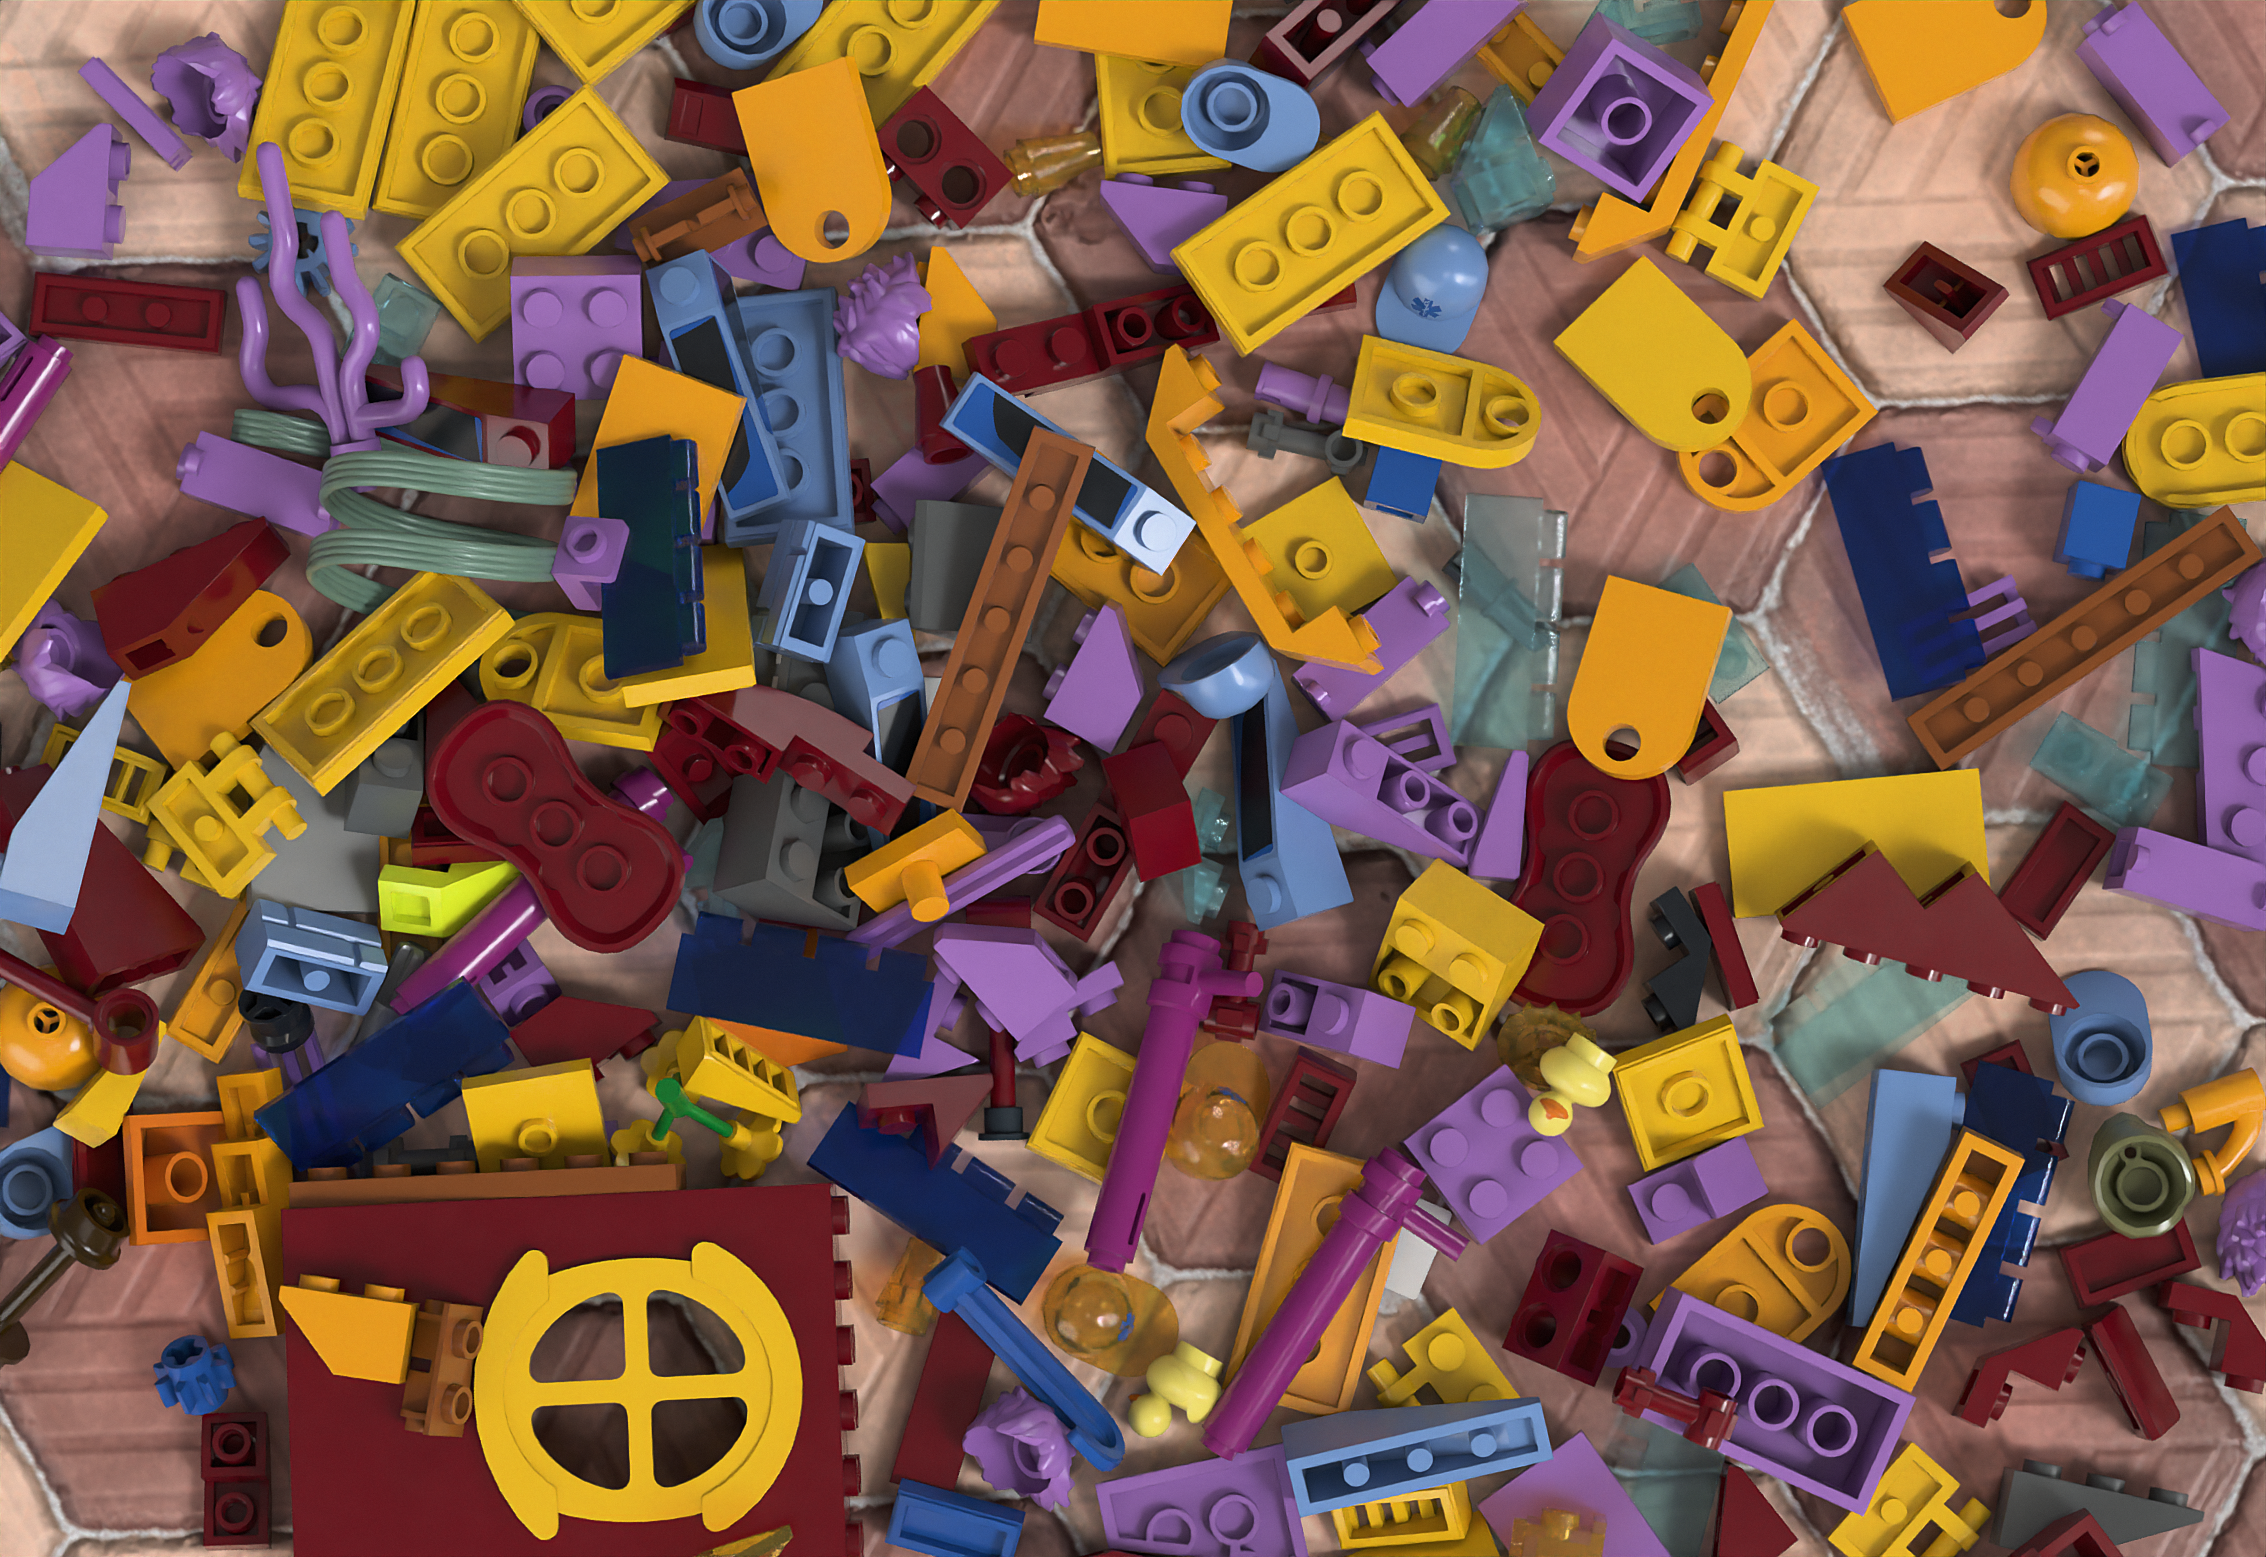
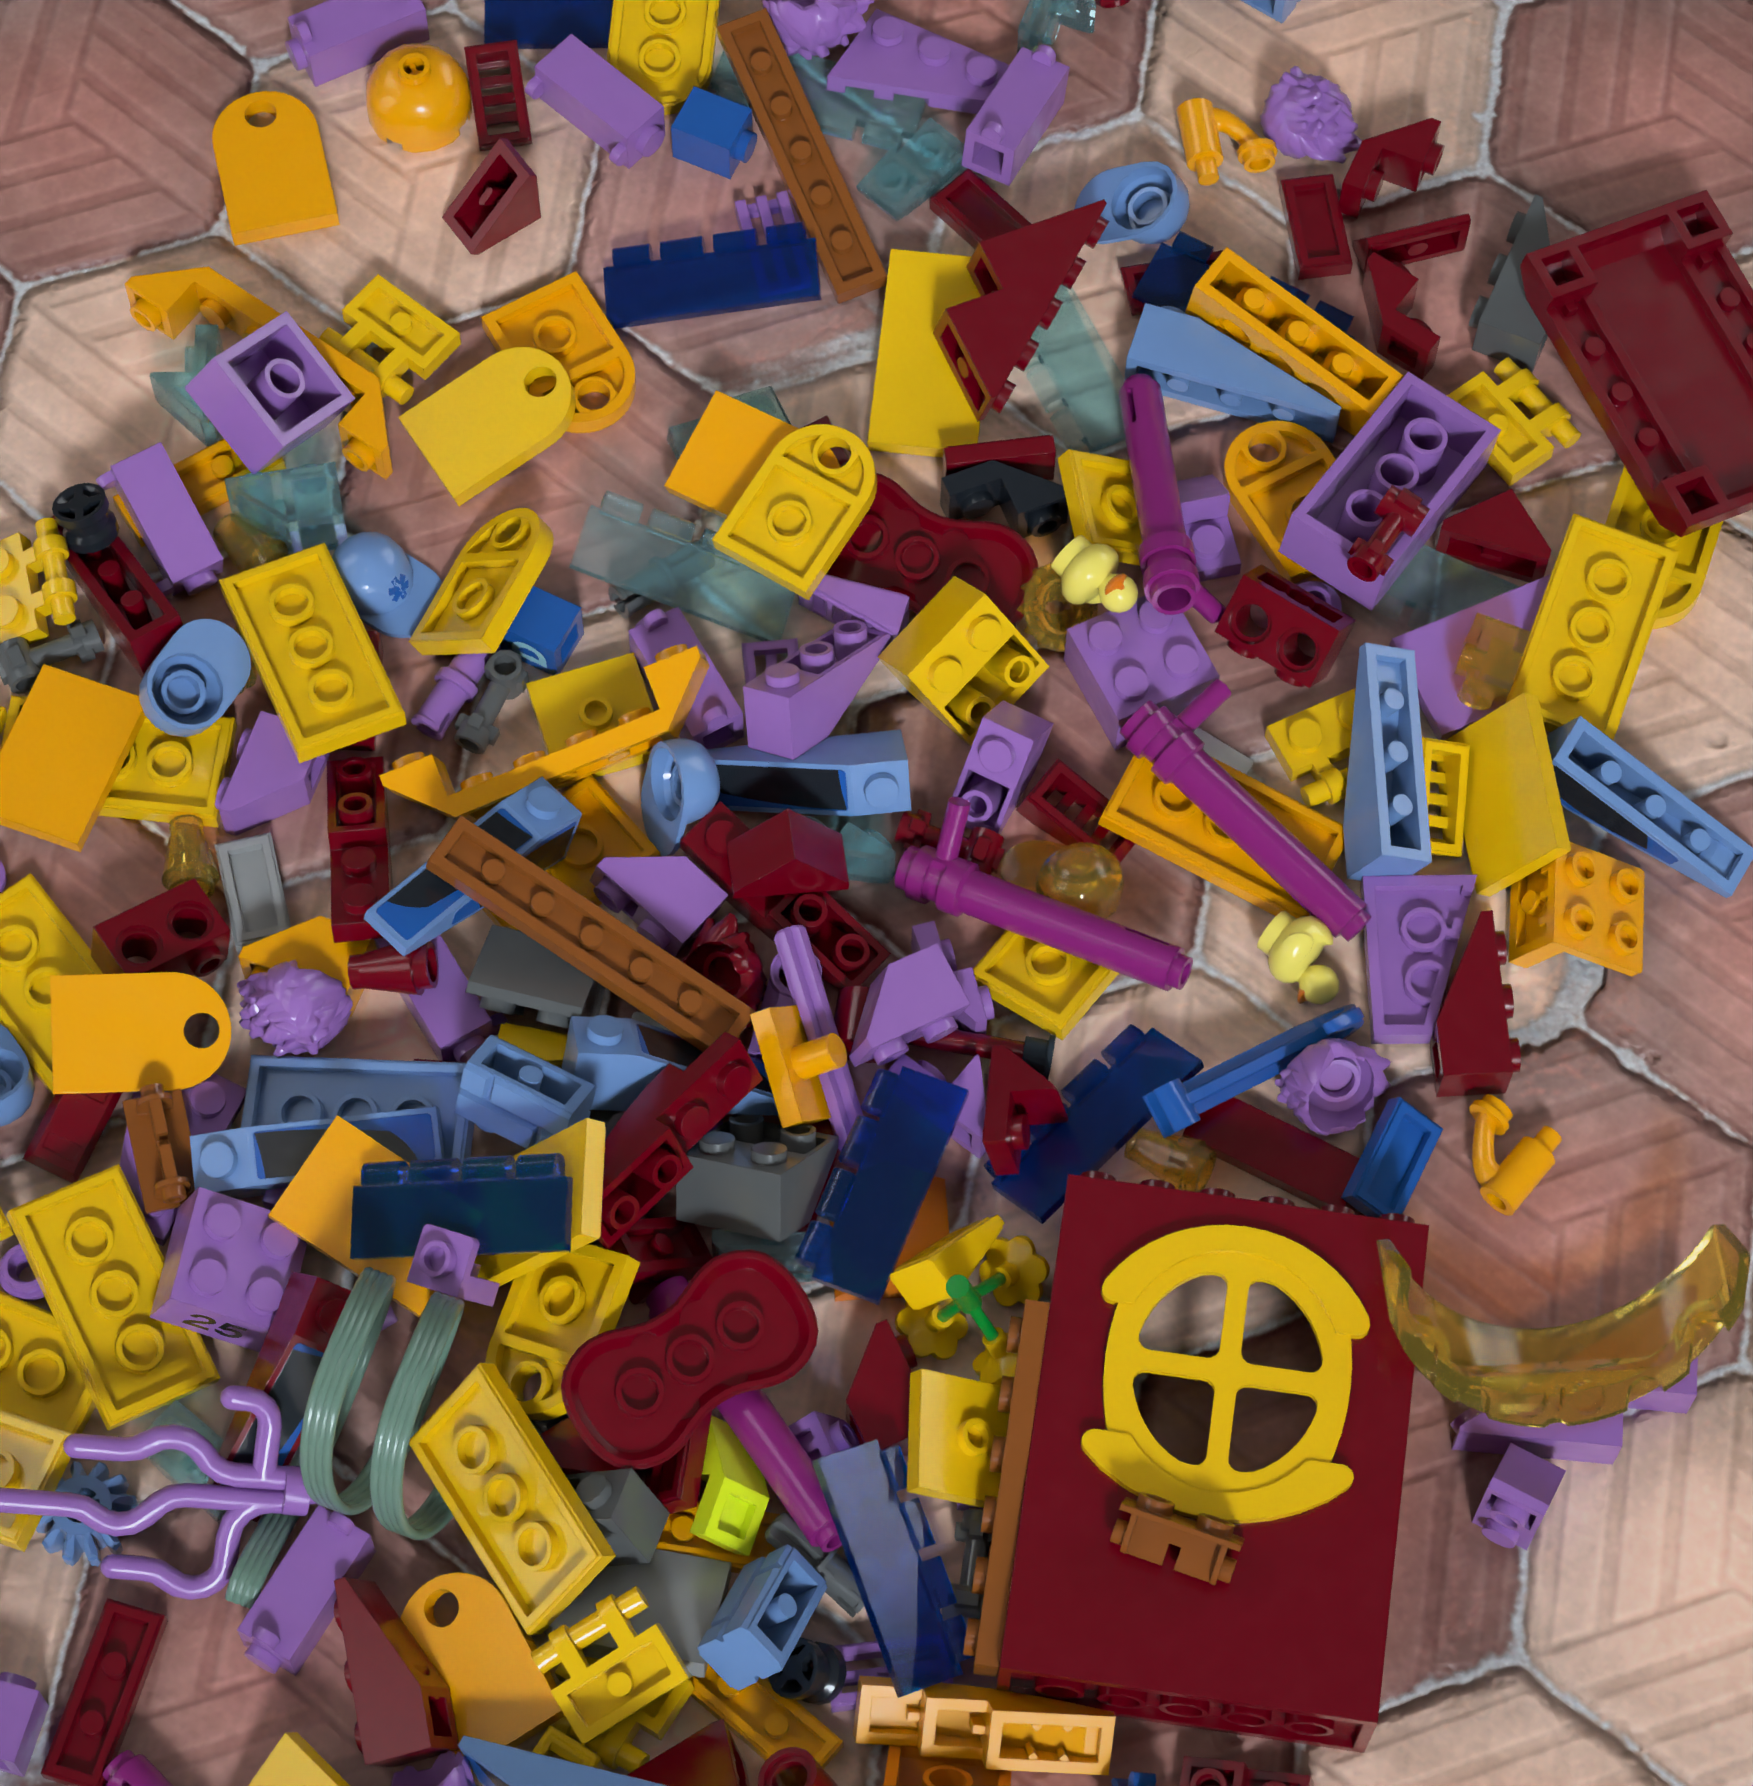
camera: 75 degrees left, 20 degrees down
light orange slope [278,1274,420,1384] -> none
clear yellow cap [1040,1262,1179,1377] -> none
olive hair [2088,1112,2195,1239] -> none
none -> light grey tile [214,832,291,954]
none -> yellow tile [712,424,877,600]
none -> magenta cylinder [1118,373,1226,624]

